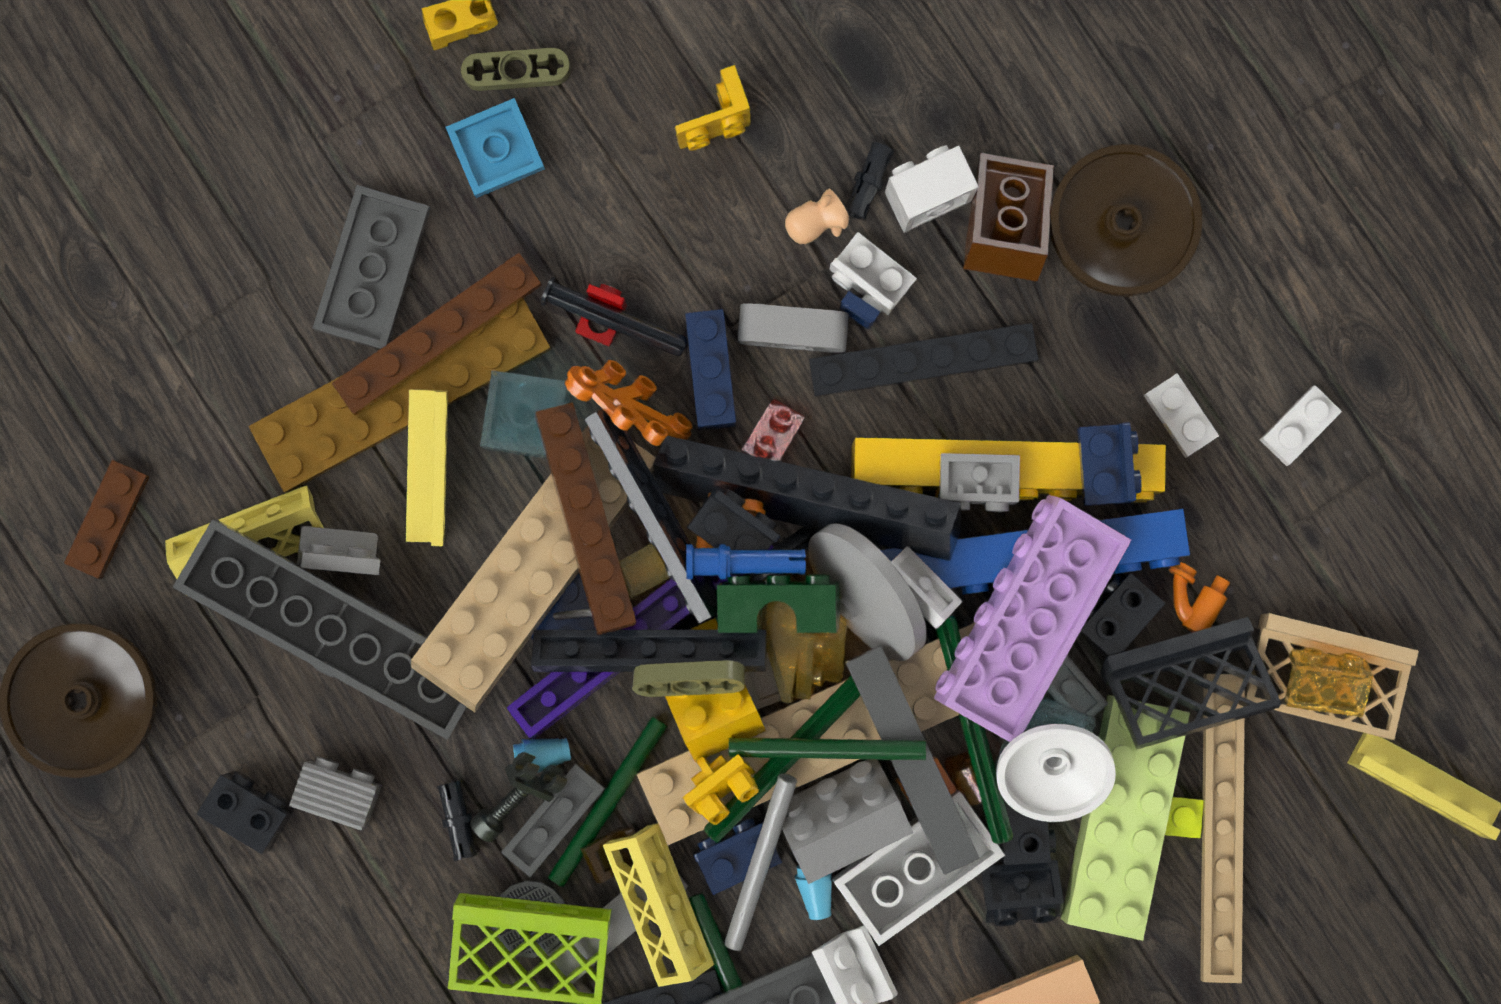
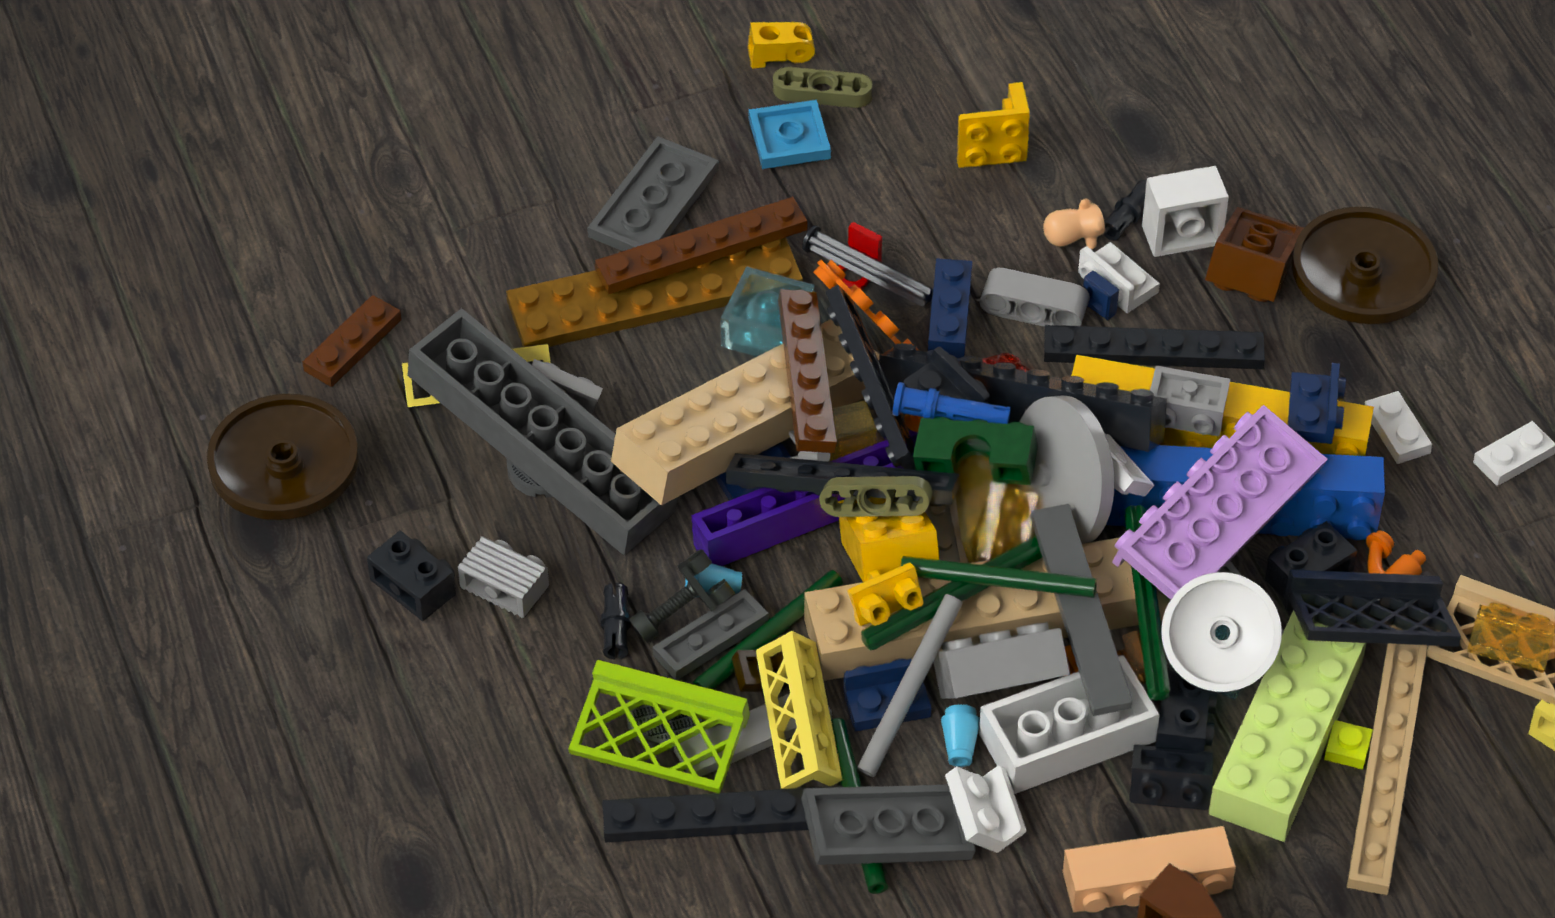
camera: 15 degrees right, 35 degrees down
light yellow fence [406,389,448,546] -> none

